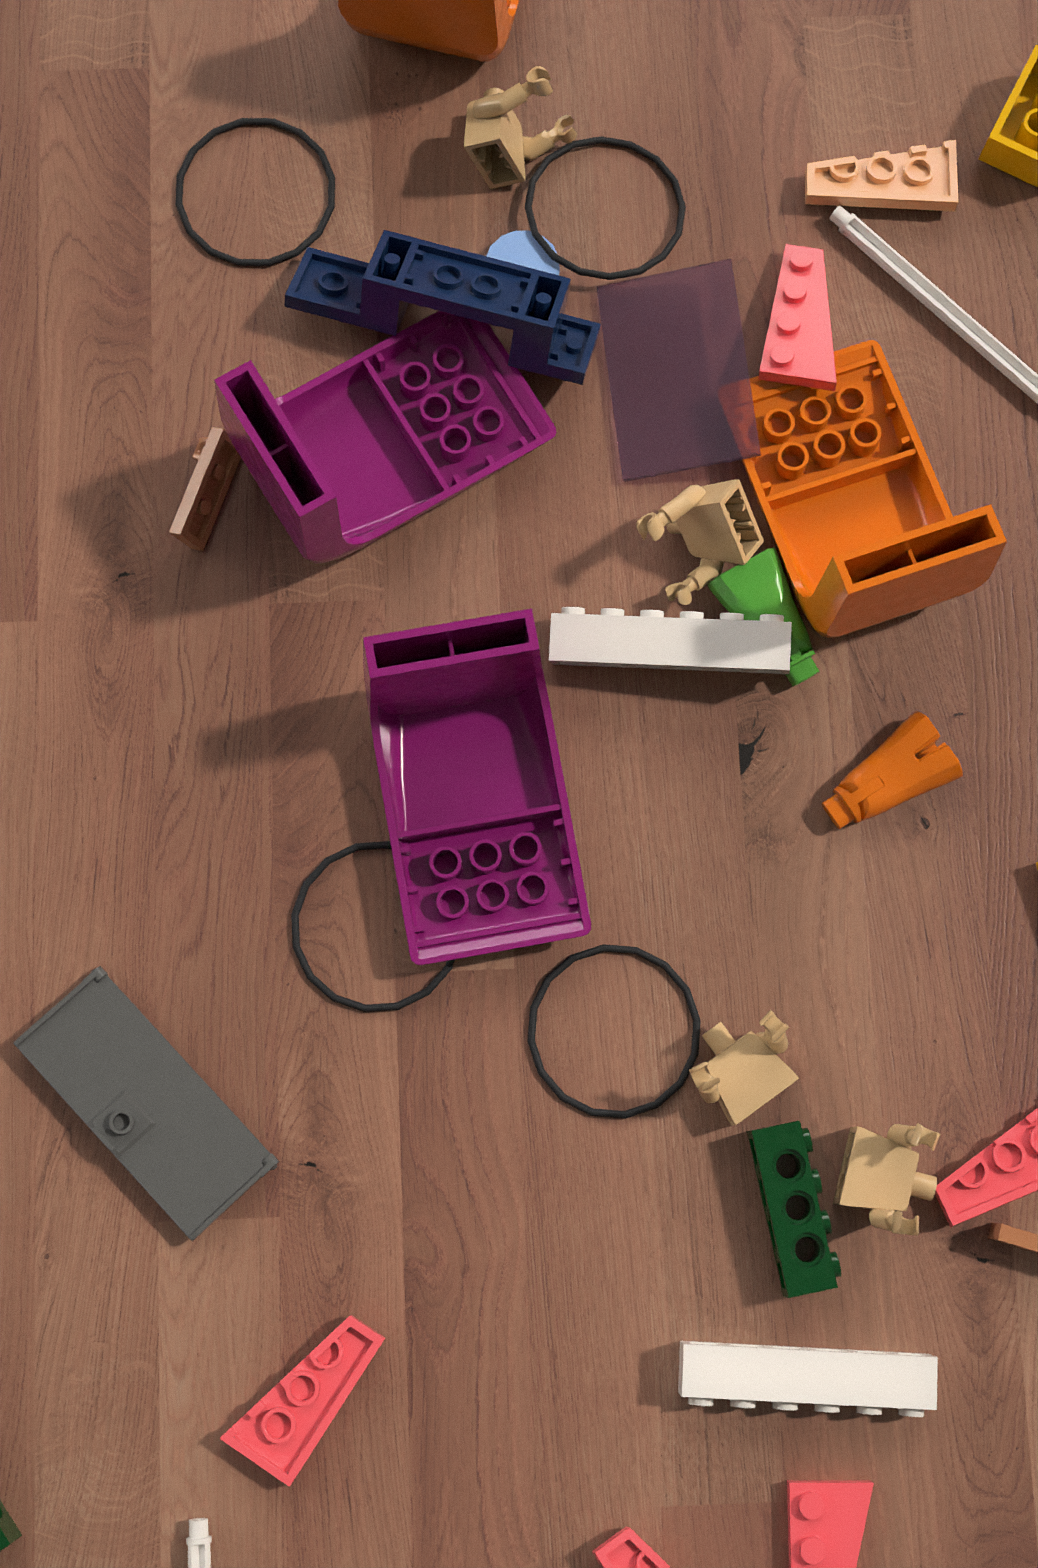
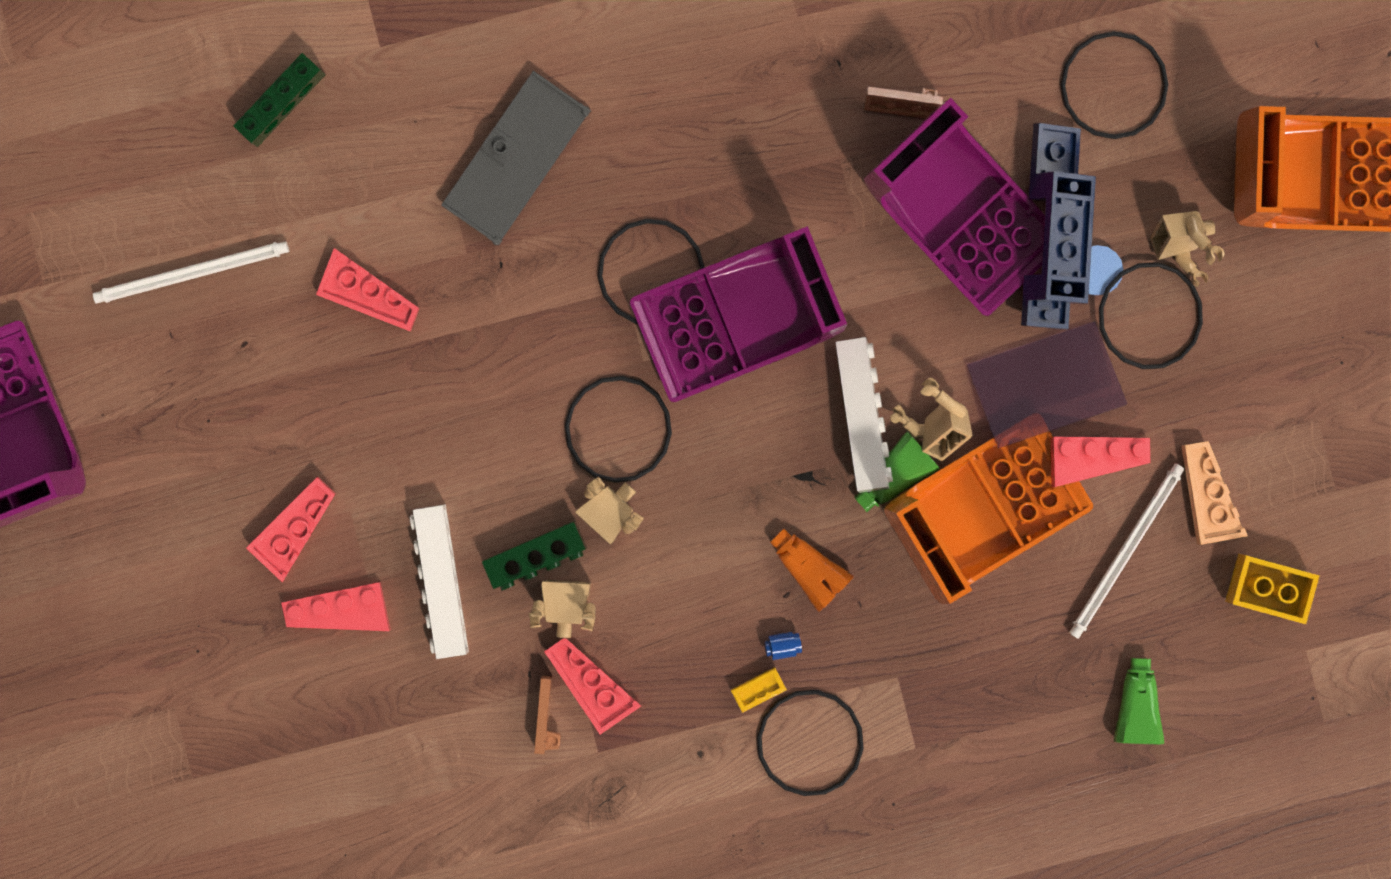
camera: 85 degrees right, 10 degrees up
none -> blue brick [764,632,802,660]

